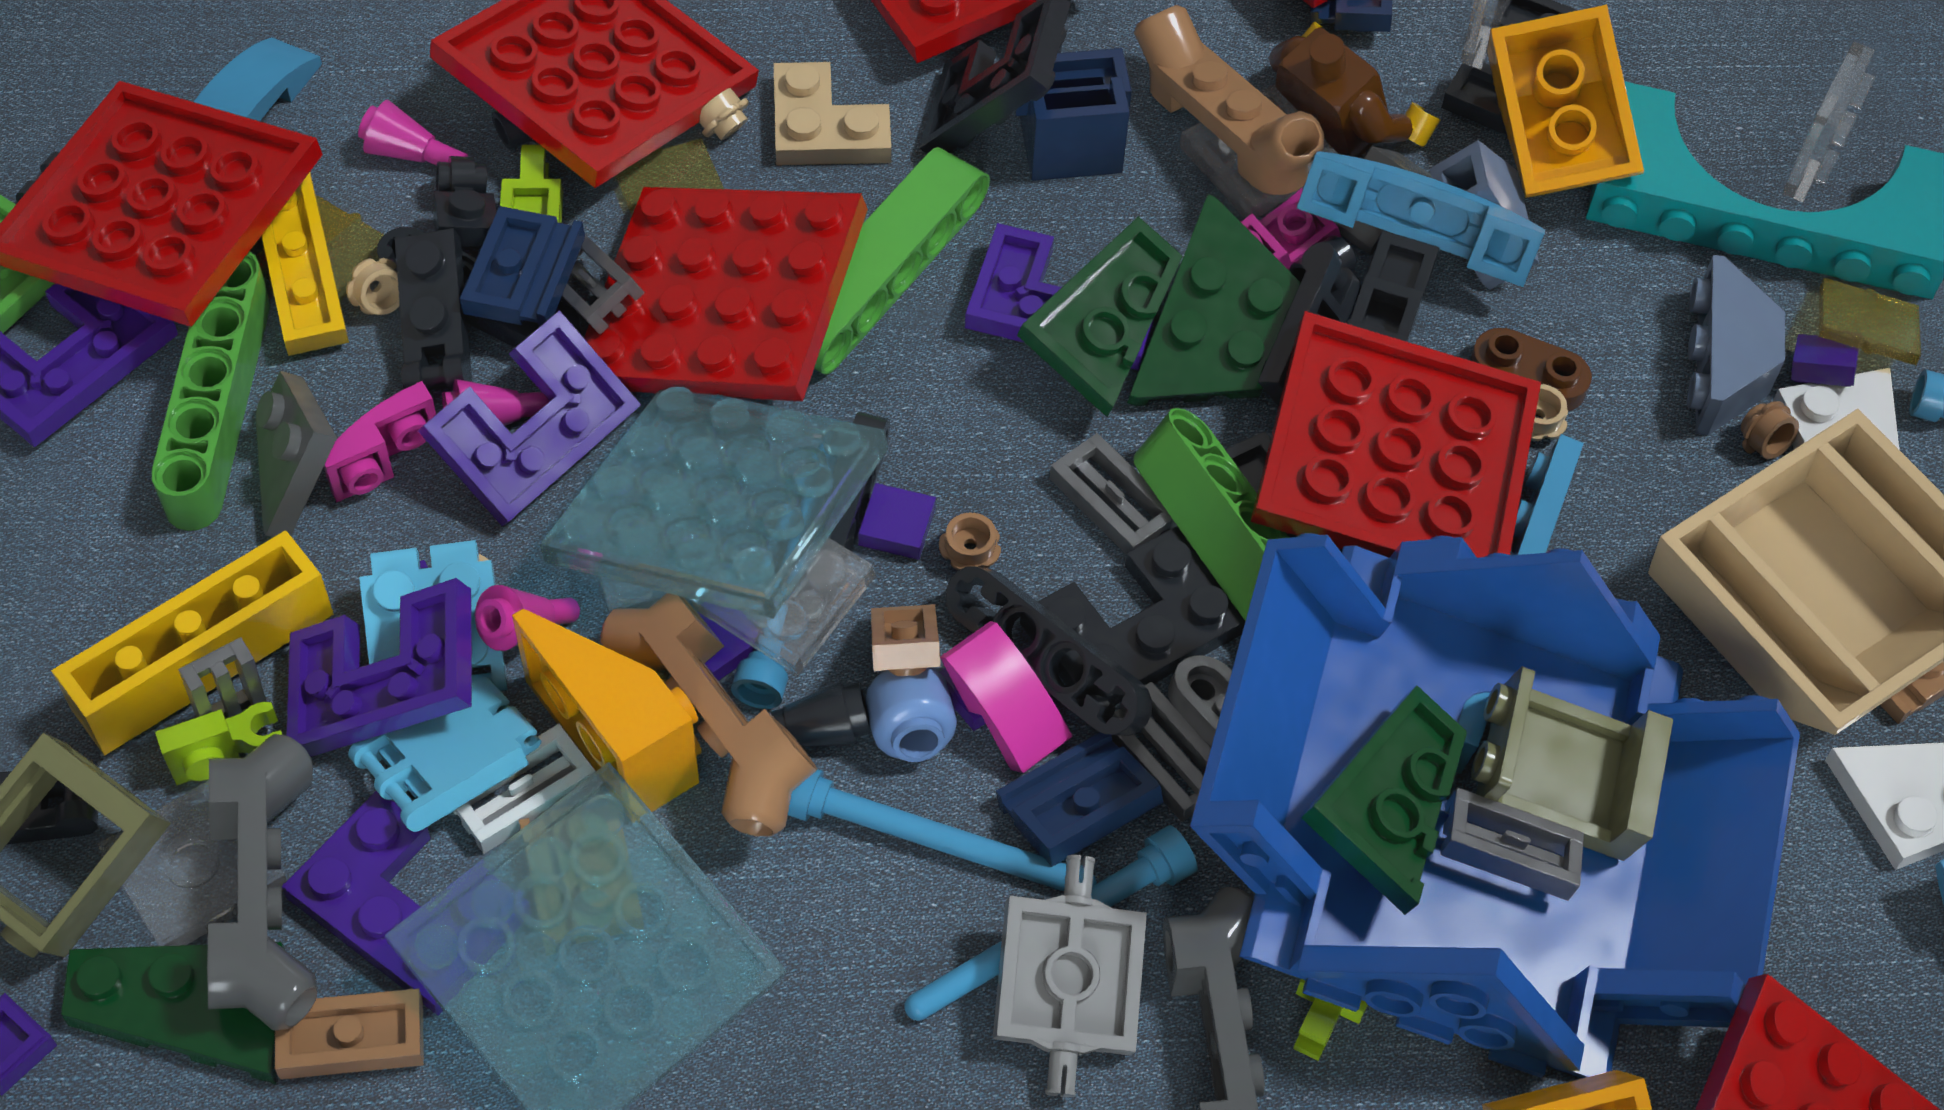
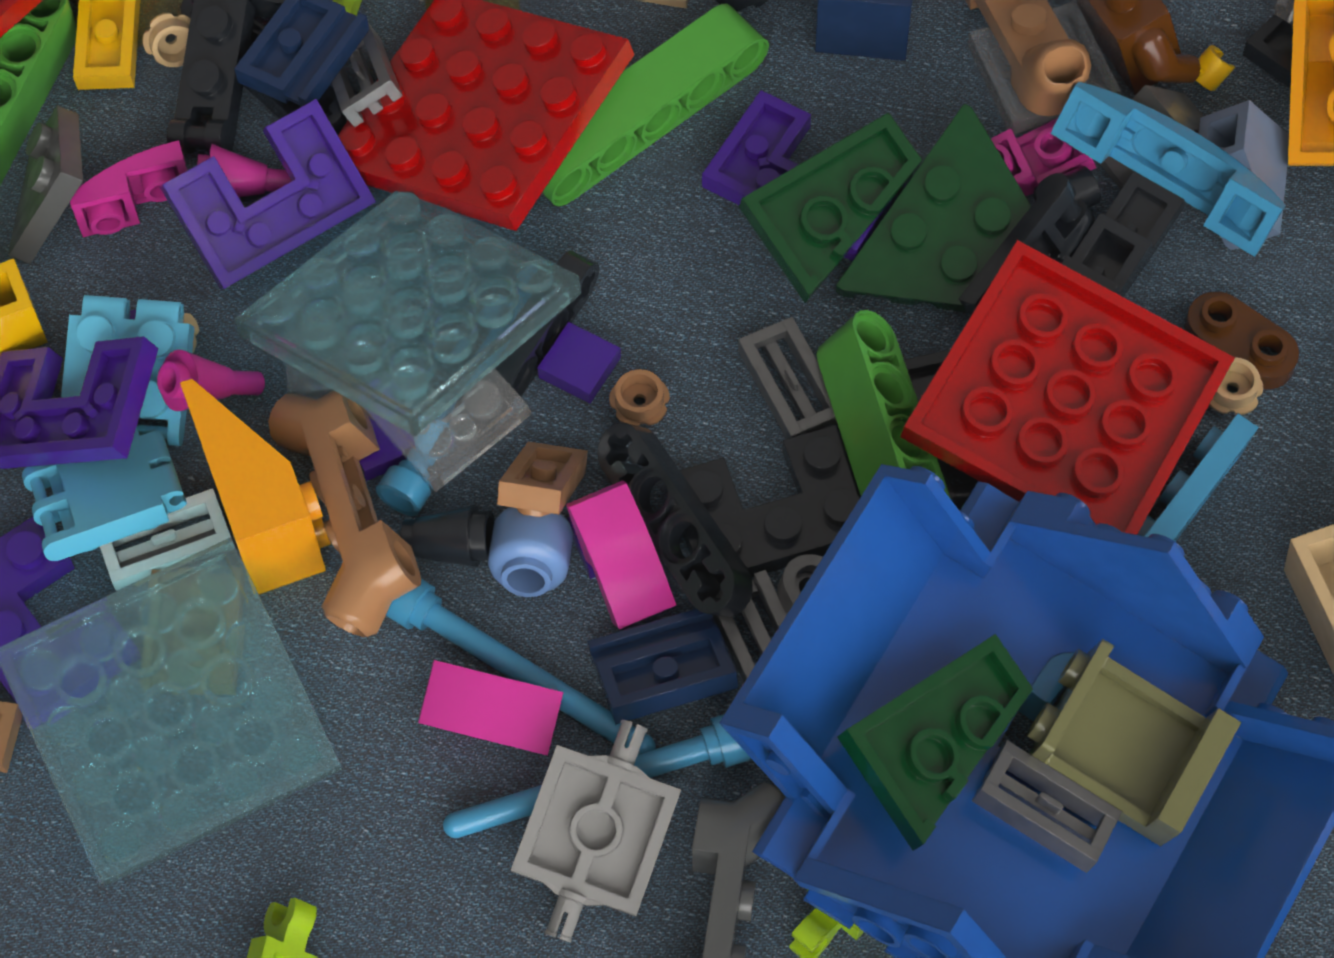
camera: 20 degrees right, 5 degrees up
none -> dark pink slope [418,660,563,756]

